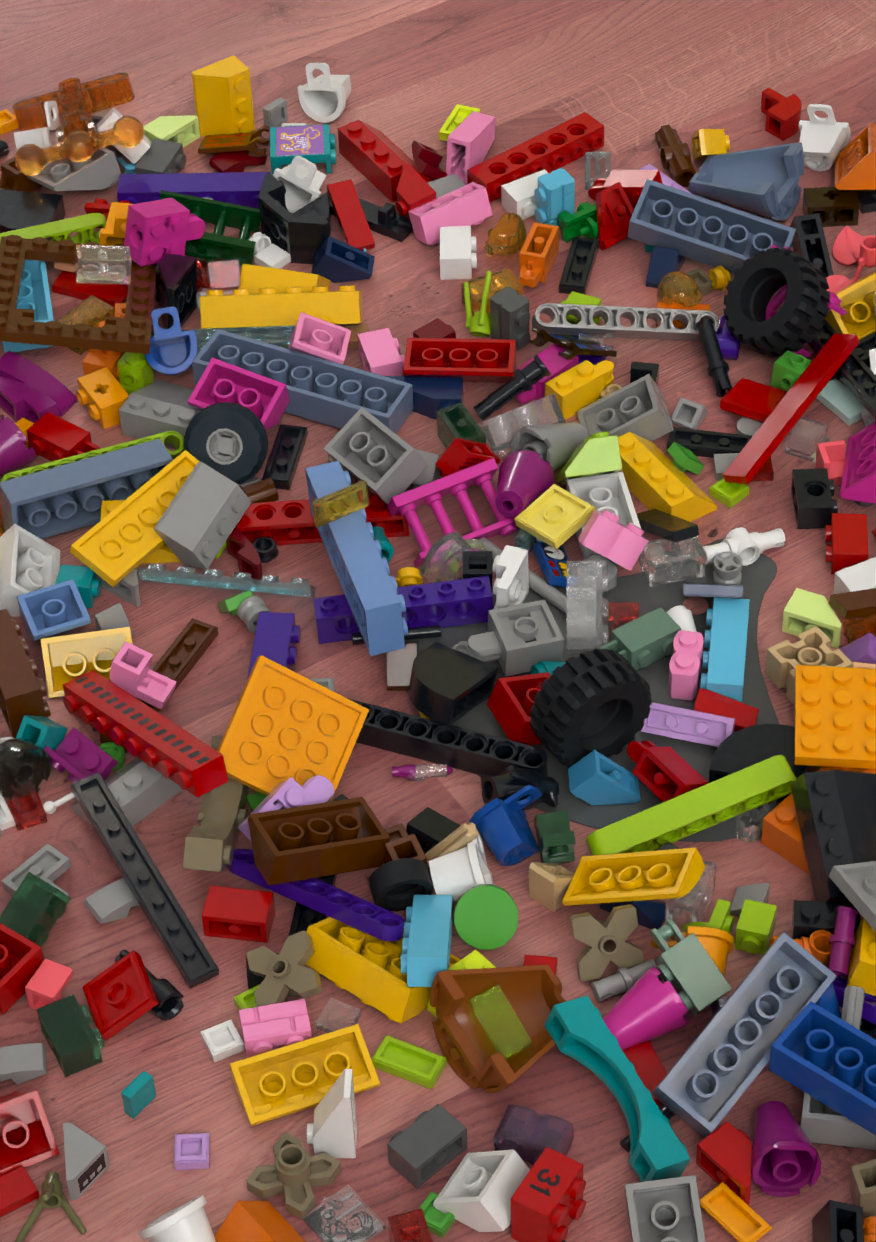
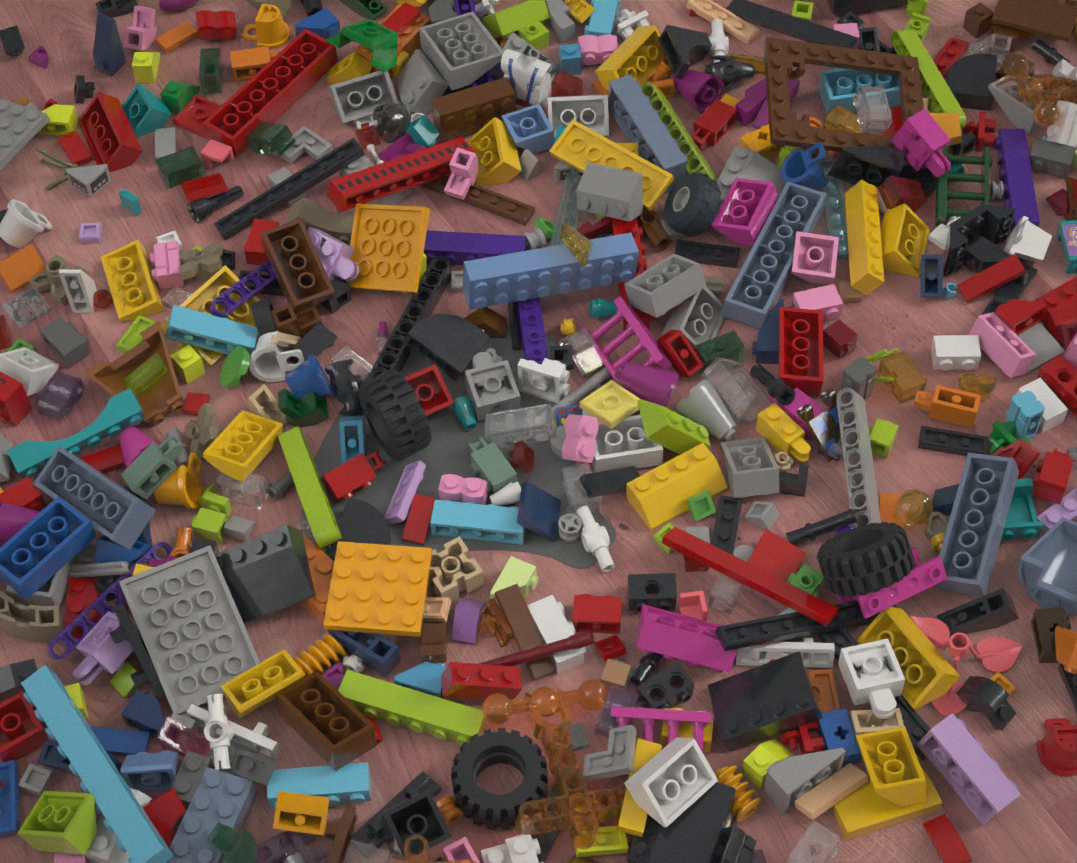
camera: 90 degrees right, 10 degrees up
none -> clear tile [331,346,373,382]

